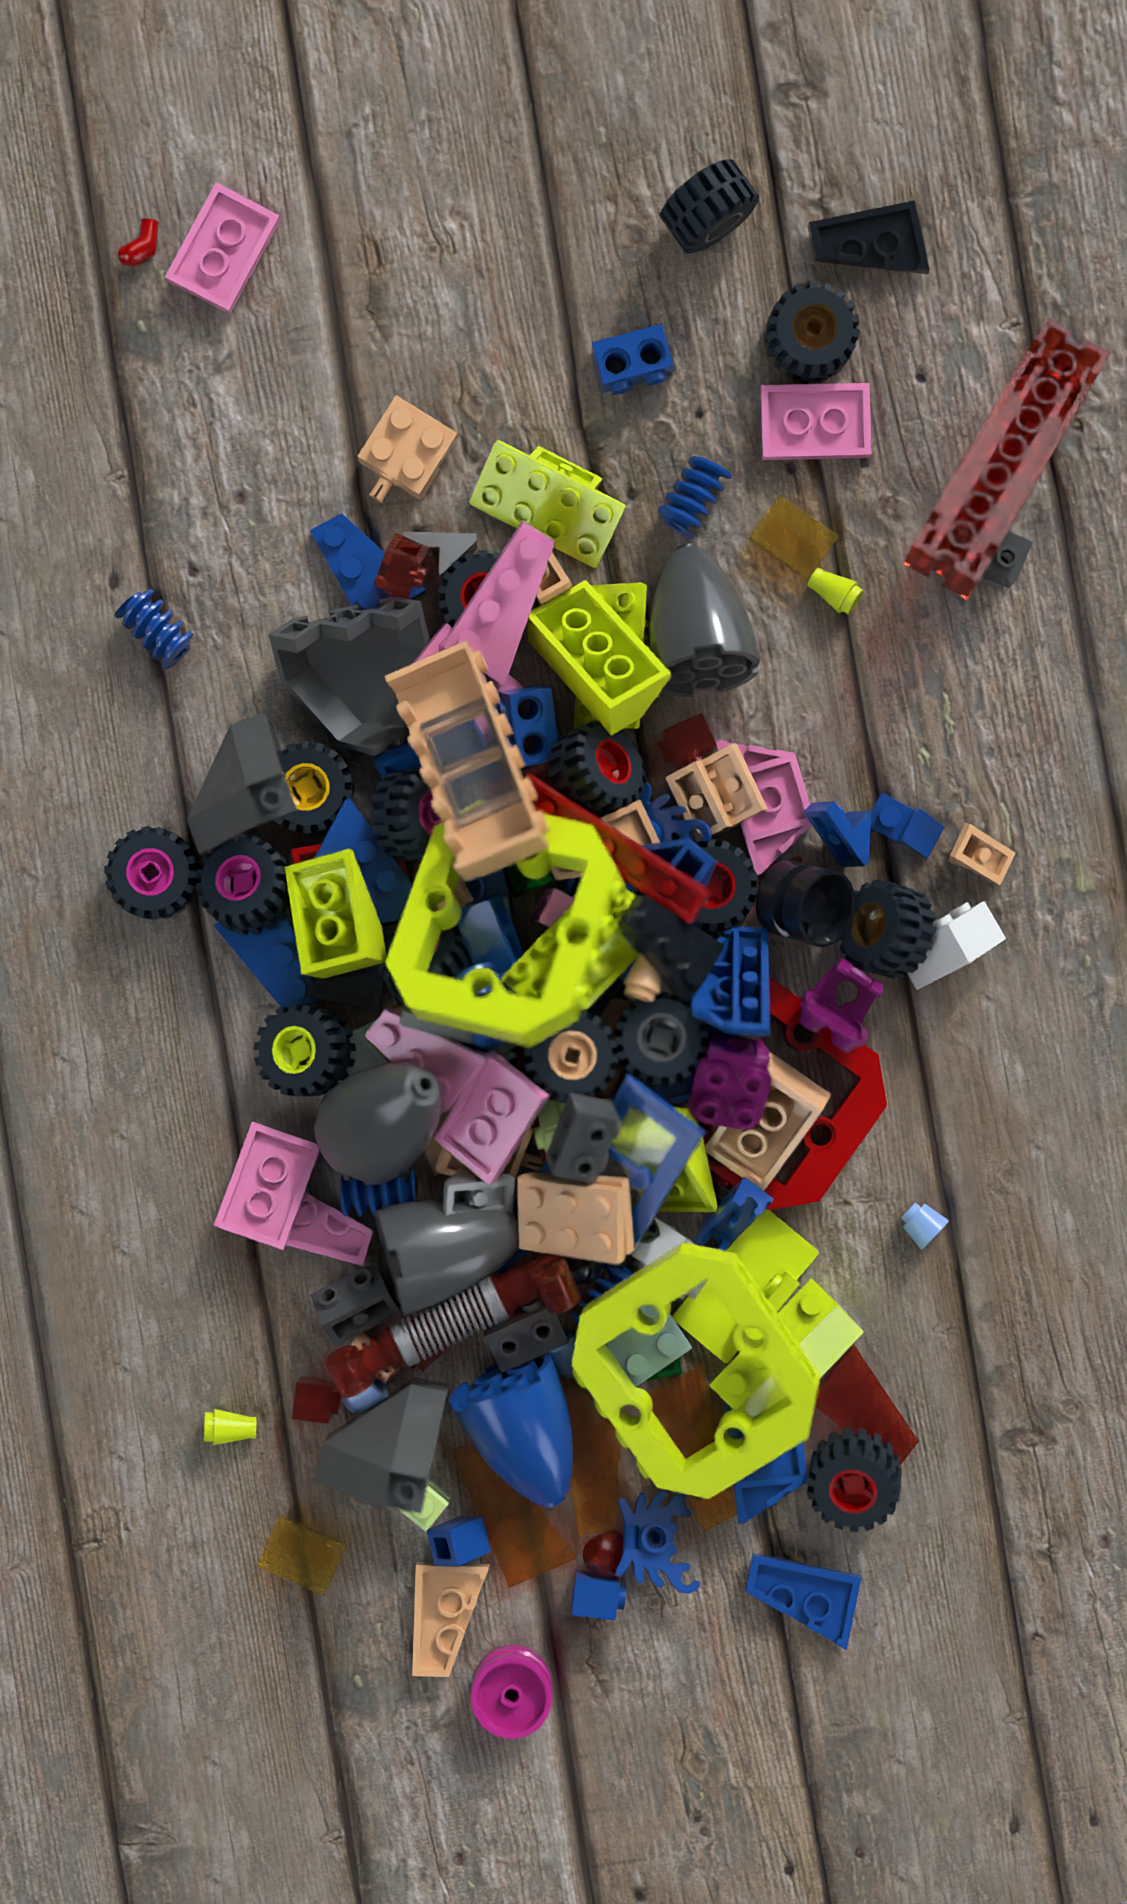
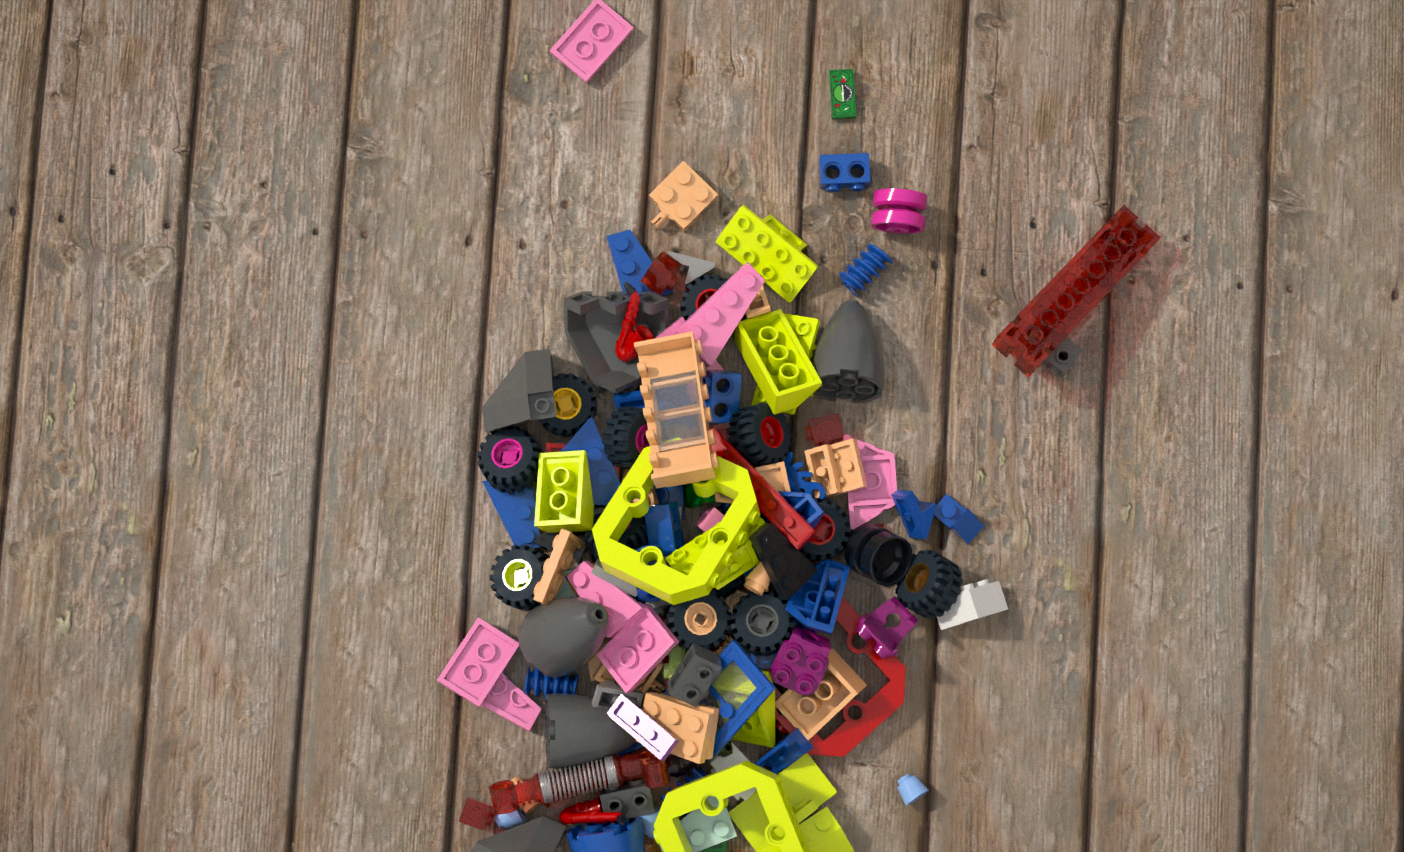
camera: 20 degrees right, 5 degrees down
black wheel [104,826,200,920] -> none
blue piece [114,589,194,670] -> none
red arm [118,218,159,267] -> none
neon yellow cone [203,1409,257,1446] -> none
dark grey brick [310,1261,401,1346] -> none
black wheel [659,159,759,254] -> none
clear yellow plate [748,495,839,581] -> none
bright pink plate [760,383,872,460] -> none
black wheel [764,281,860,382] -> none
neon yellow cone [807,567,864,615] -> none
black wing [808,200,930,275] -> none
light nougat slope [948,823,1015,885] -> none
none -> light nougat wing [533,529,585,605]
none -> red piece [560,797,626,826]
none -> plate [607,694,679,761]
none -> red piece [615,282,654,362]
none -> tile [829,69,856,120]
none -> dark pink wheel [871,188,927,234]

